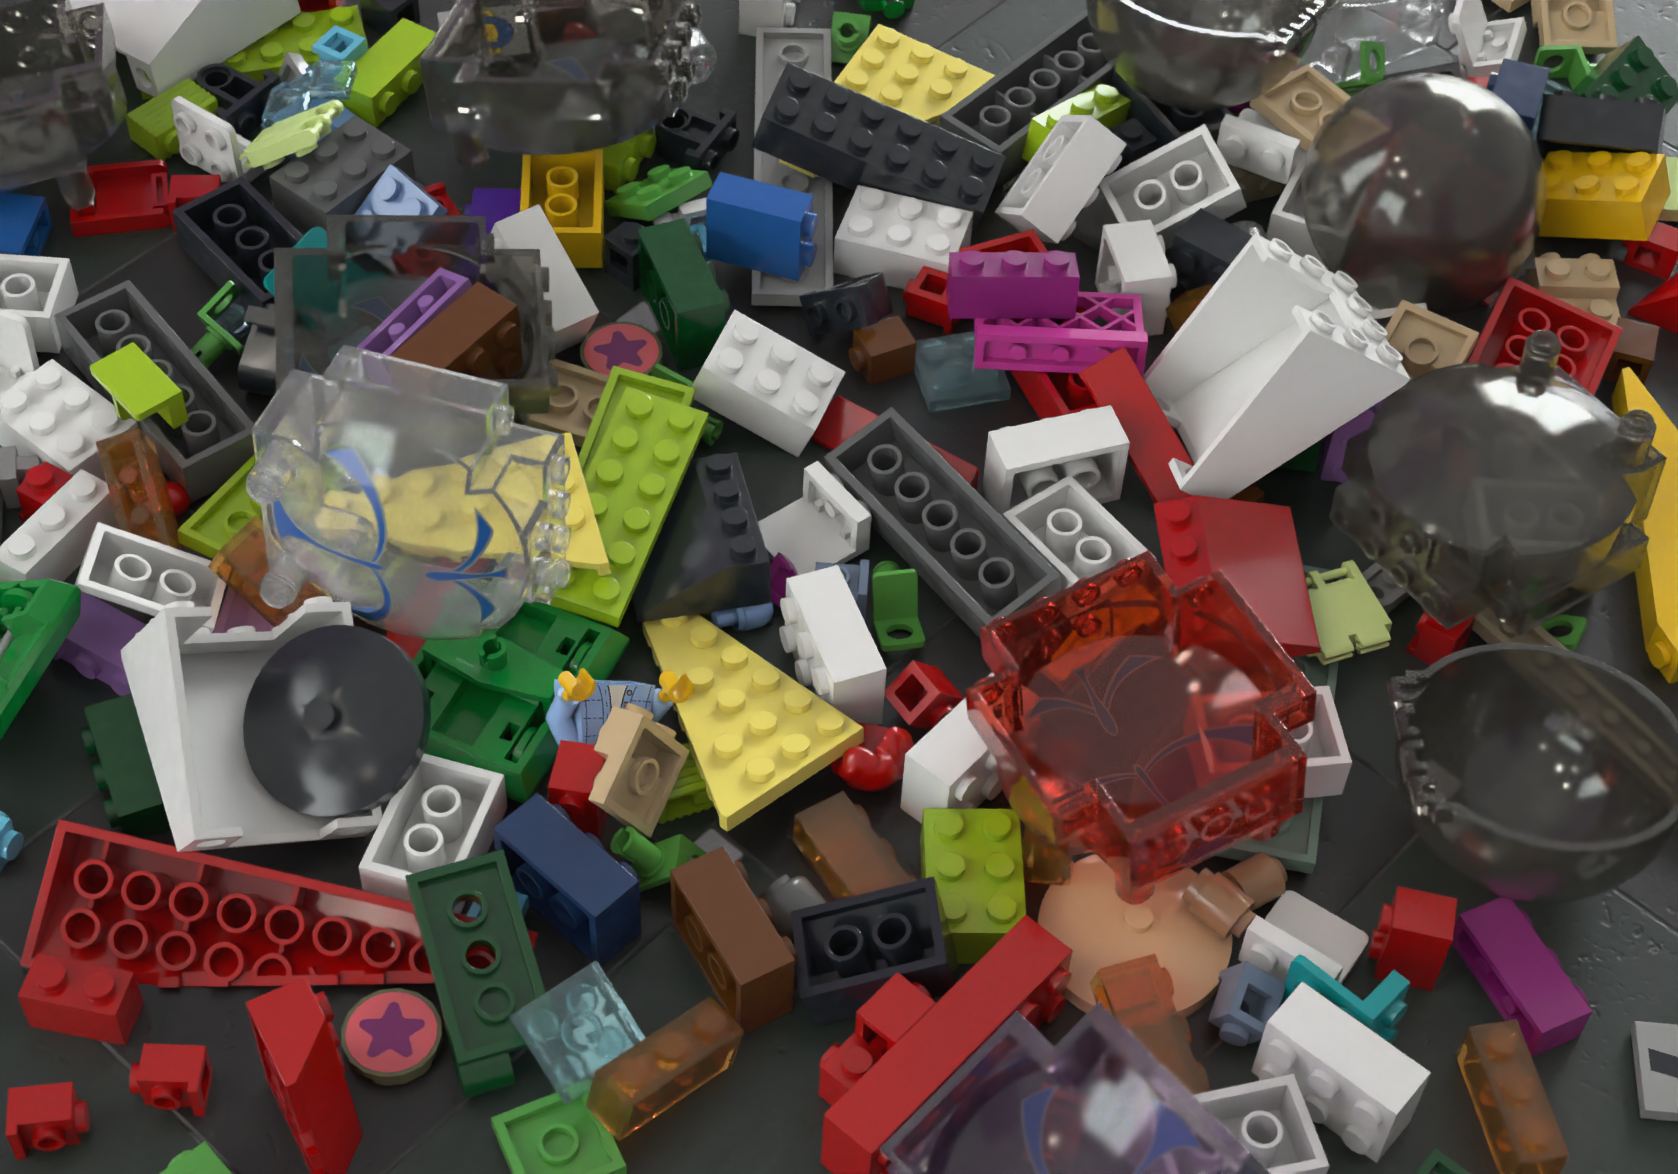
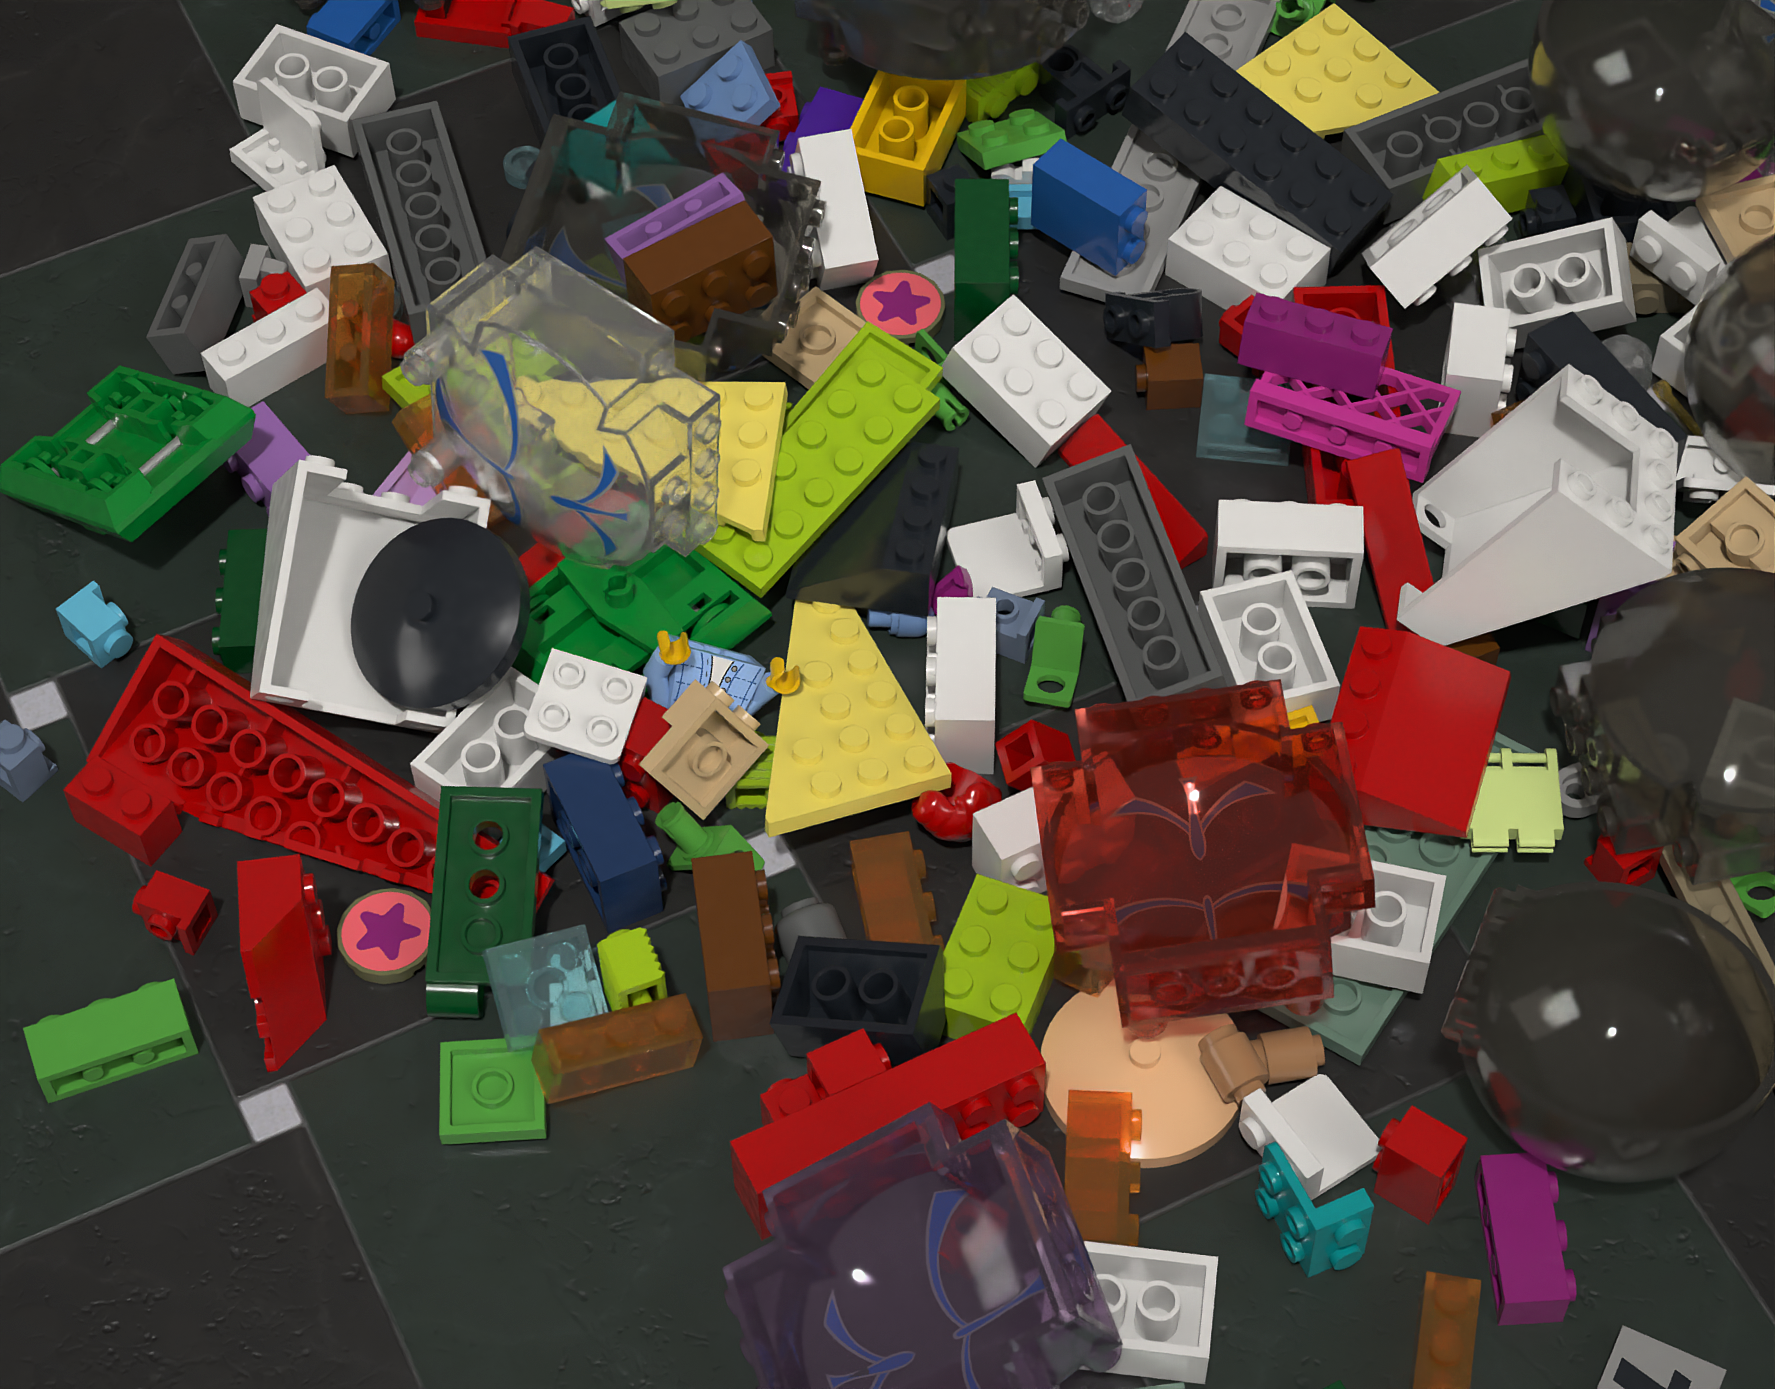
camera: 25 degrees right, 5 degrees up
red brick [6,1082,90,1160] -> none
white slope [75,522,231,634] -> none
lime panel [90,342,189,429] -> none
bright green bracket [190,280,244,369] -> none
sand blue brick [1208,961,1285,1046] -> none
white brick [1251,982,1431,1163] -> none
none -> white bracket [523,648,647,764]
none -> lime brick [597,927,671,1041]

